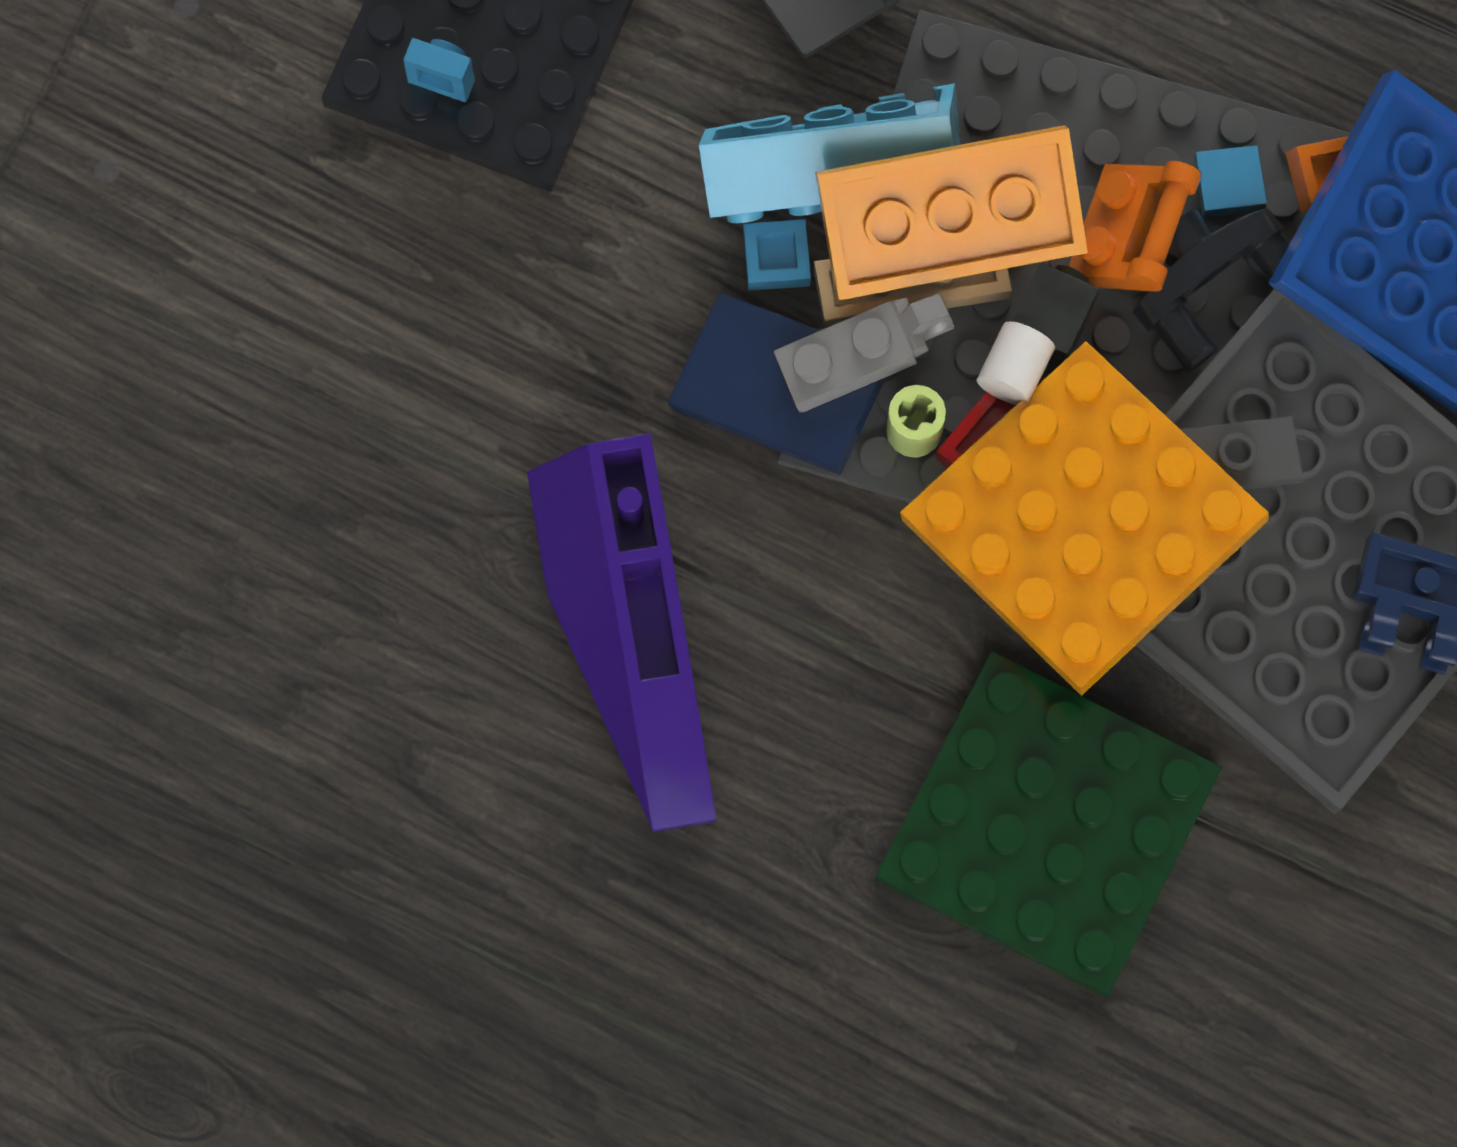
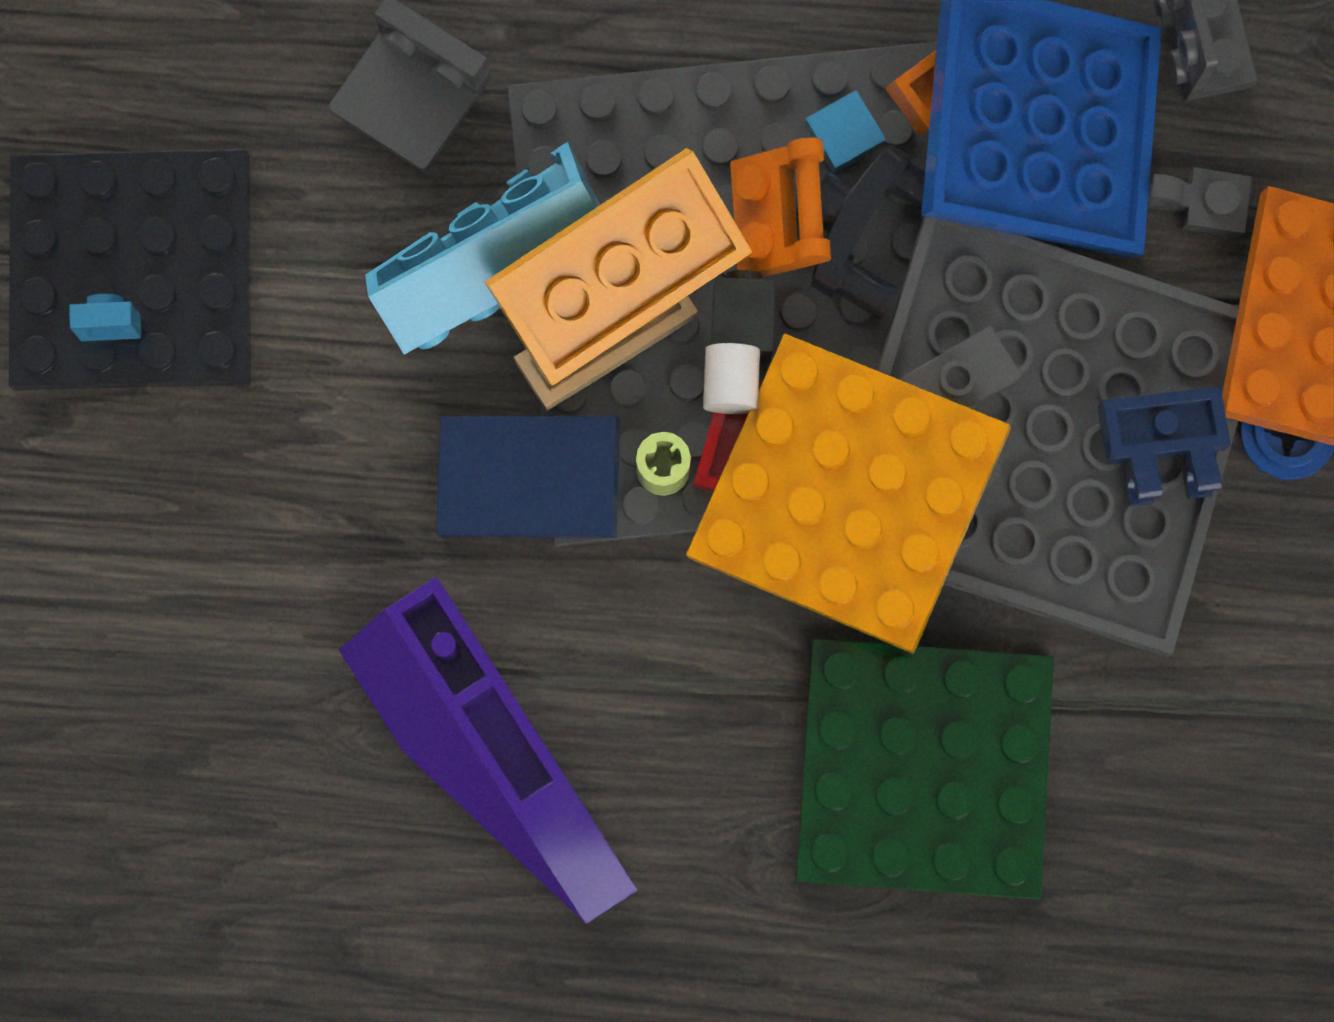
camera: 25 degrees left, 5 degrees up
dark azure plate [743,219,811,291] -> none
light grey hinge [774,293,954,413] -> none

